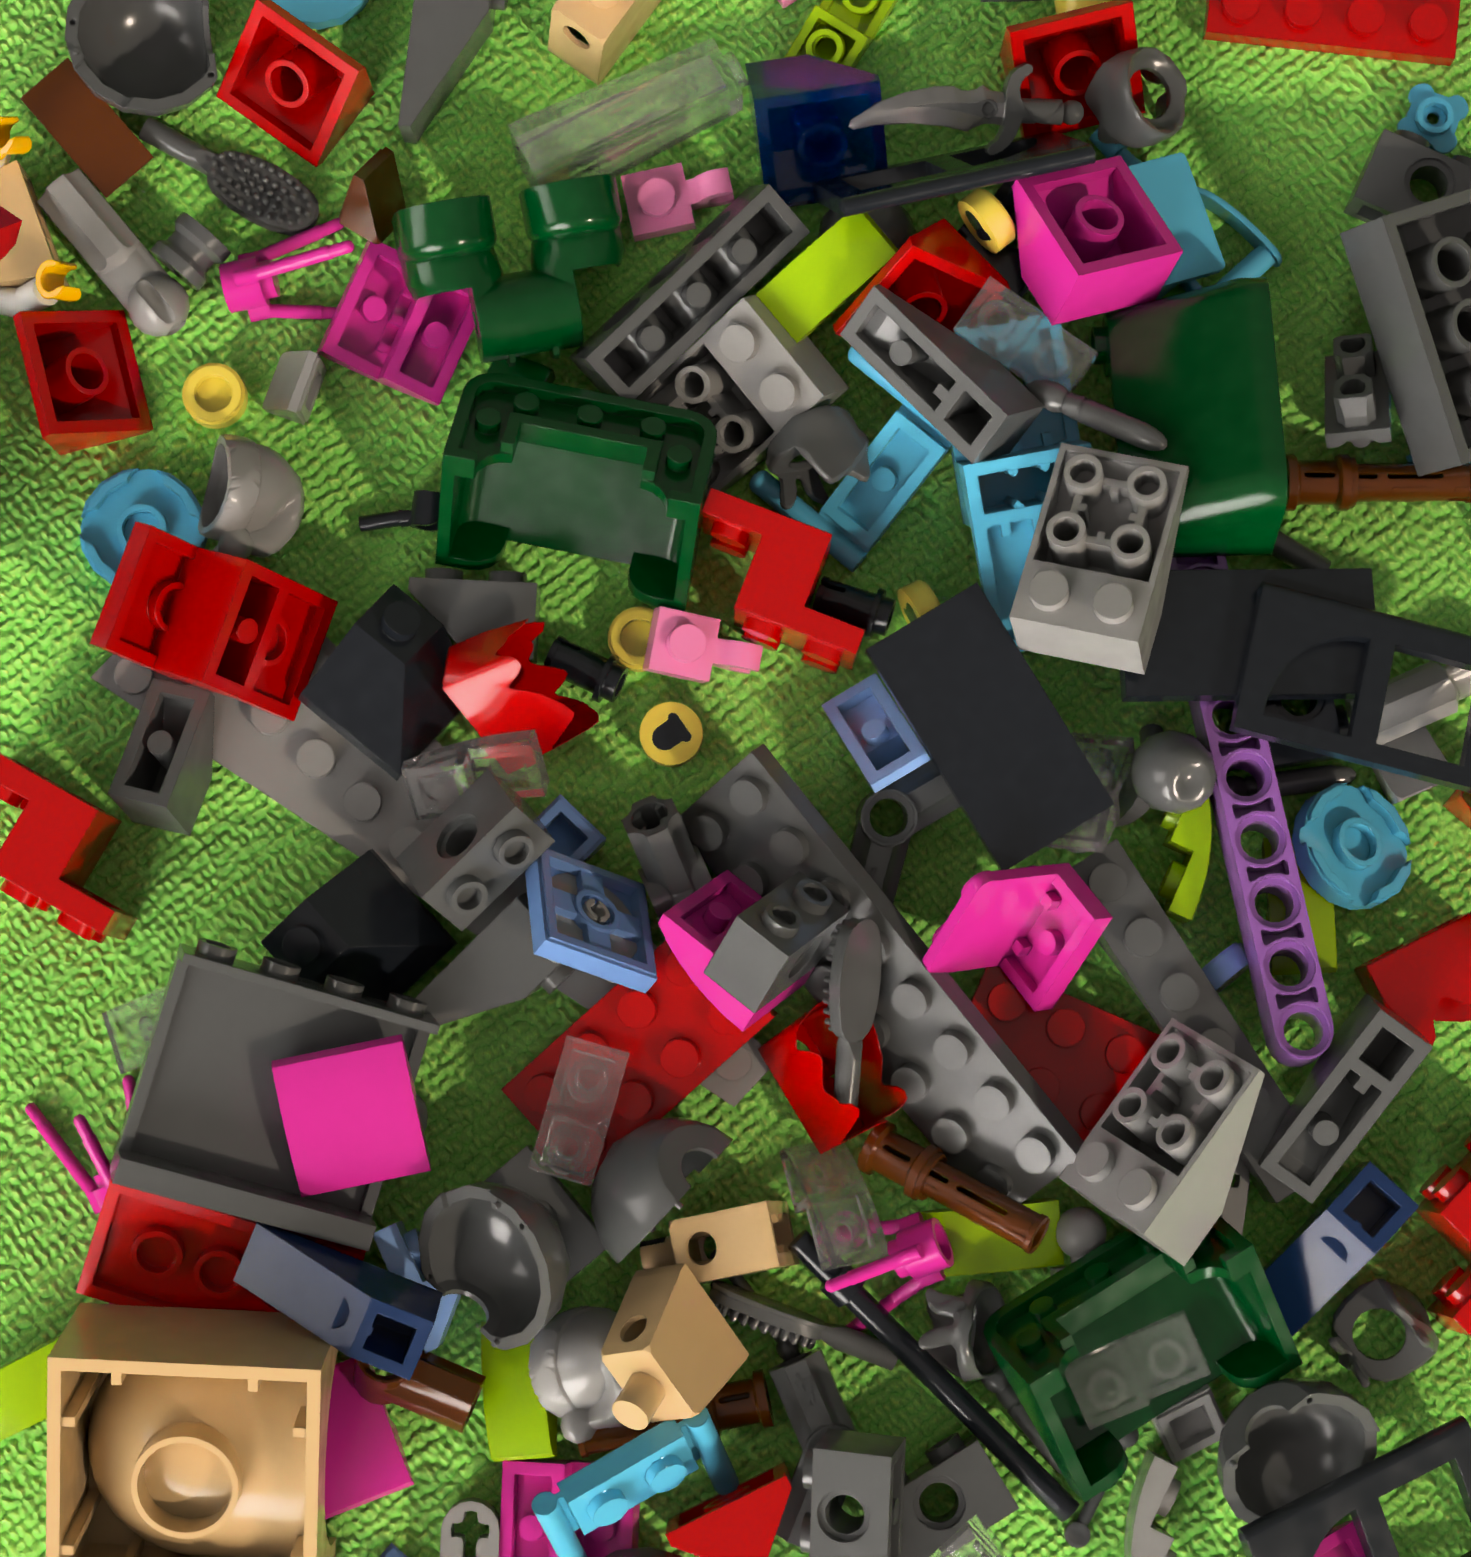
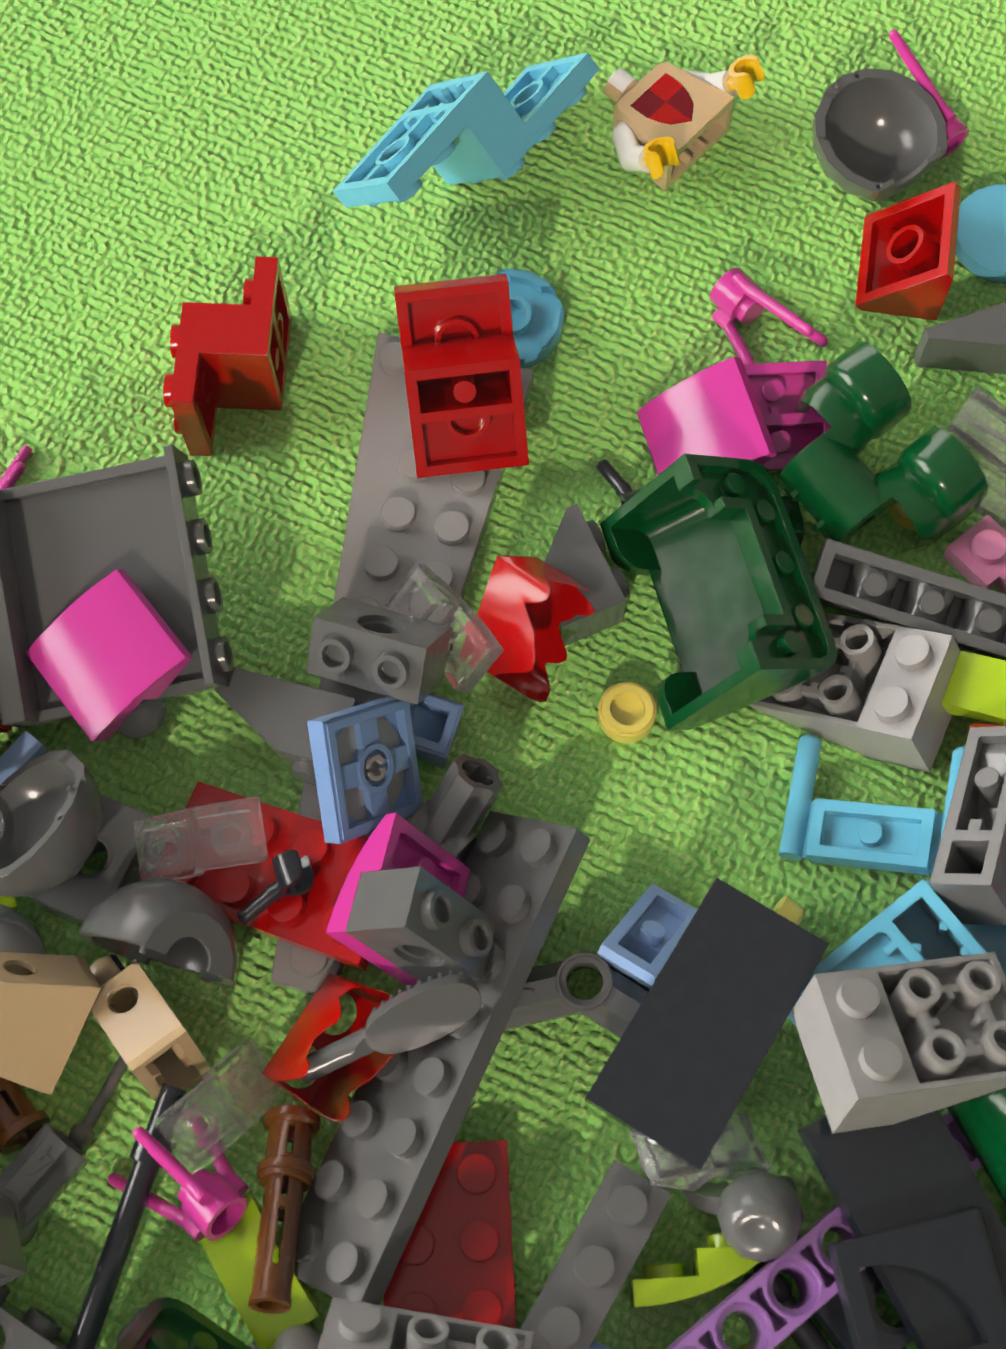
camera: 65 degrees right, 15 degrees down
red slope [13,310,153,455] -> none
reddish brown slope [20,57,154,198] -> none
light grey piece [37,168,190,337] -> none
dark grey slope [108,678,215,836] -> none
dark grey piece [139,117,319,236] -> none
dark grey wheel [150,212,231,292] -> none
light yellow tile [182,363,248,429] -> none
light grey piece [198,434,304,558] -> none
black slope [261,849,458,1001] -> none
light grey slope [263,350,327,425] -> none
black slope [298,584,461,781] -> none
reddish brown slope [339,147,406,244] -> none
black pin [544,635,629,703] -> none
light yellow tile [639,702,703,767] -> none
bright pink plate [642,606,763,683] -> none
red bracket [701,488,865,674] -> none
dark grey piece [709,1280,898,1370] -> none
dark grey piece [766,405,870,510] -> none
black pin [812,576,896,638] -> none
dark grey piece [918,1279,1005,1381] -> none
dark pink bracket [922,863,1113,1012] -> none
none -> black hand [236,850,314,925]
none -> dark pink slope [636,357,777,475]

